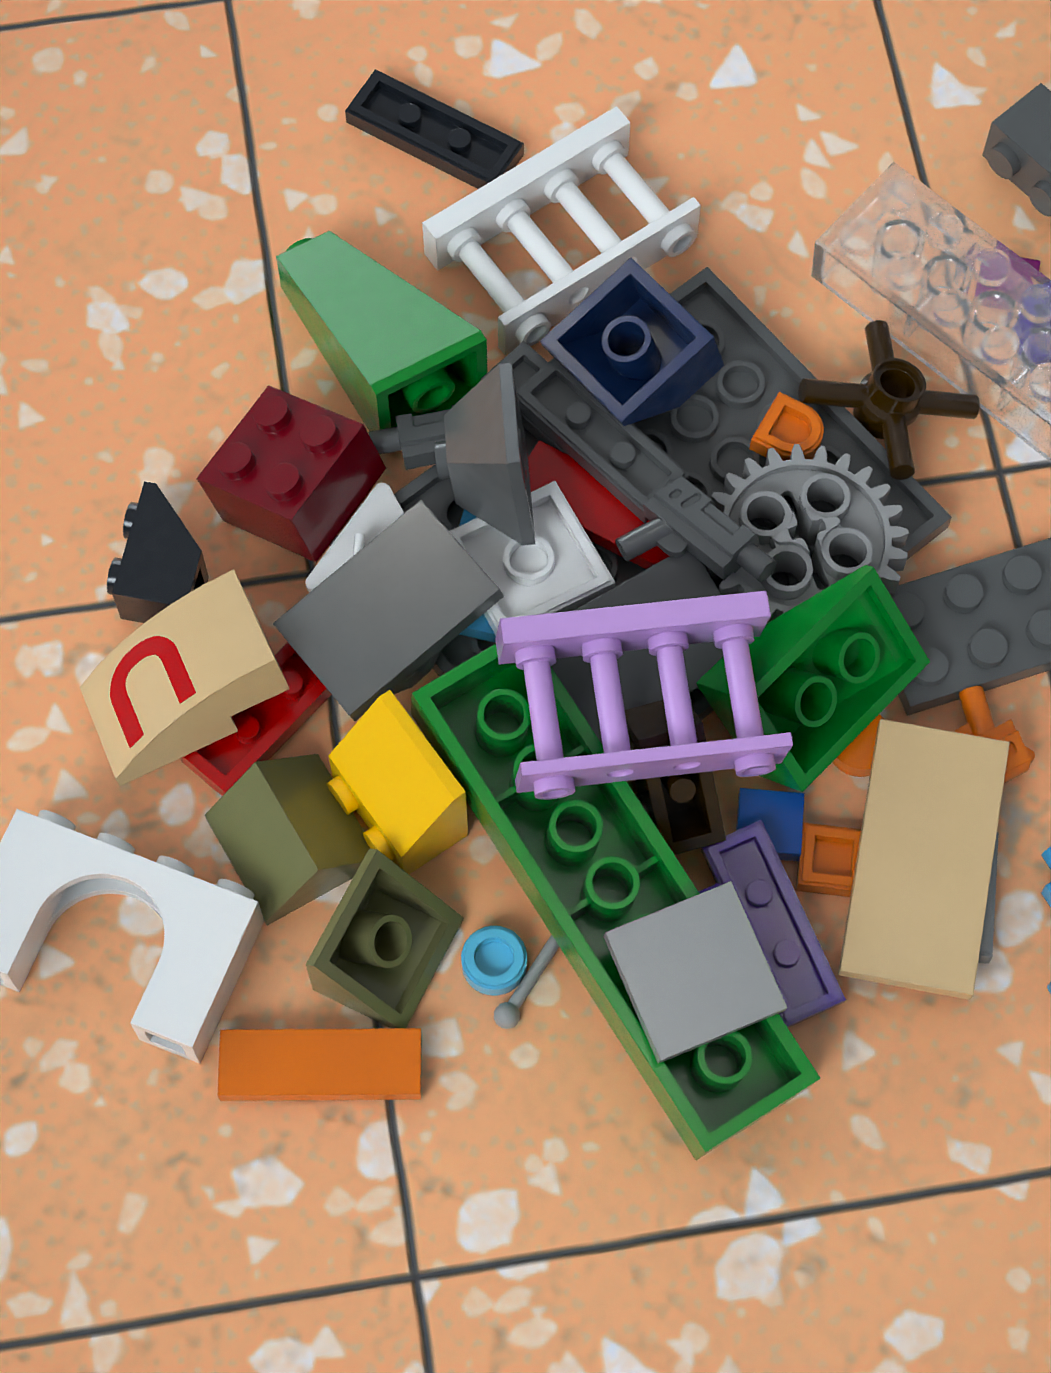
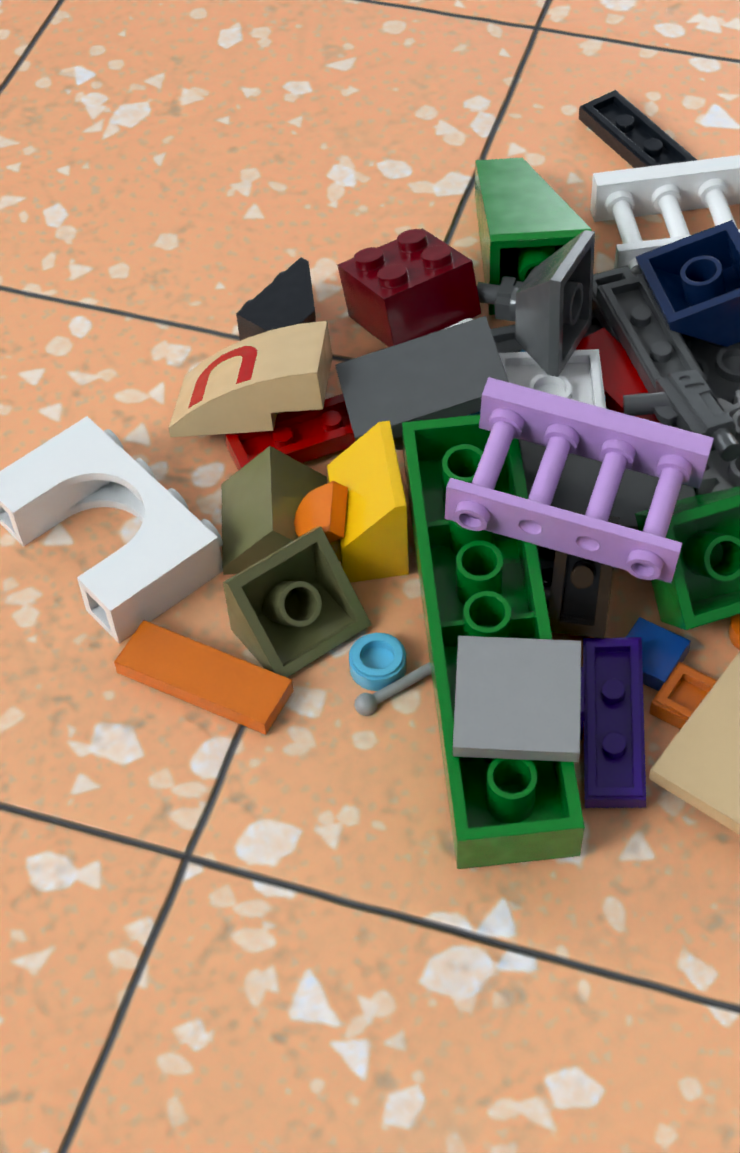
camera: 30 degrees right, 15 degrees down
none -> orange tile [294,481,348,543]

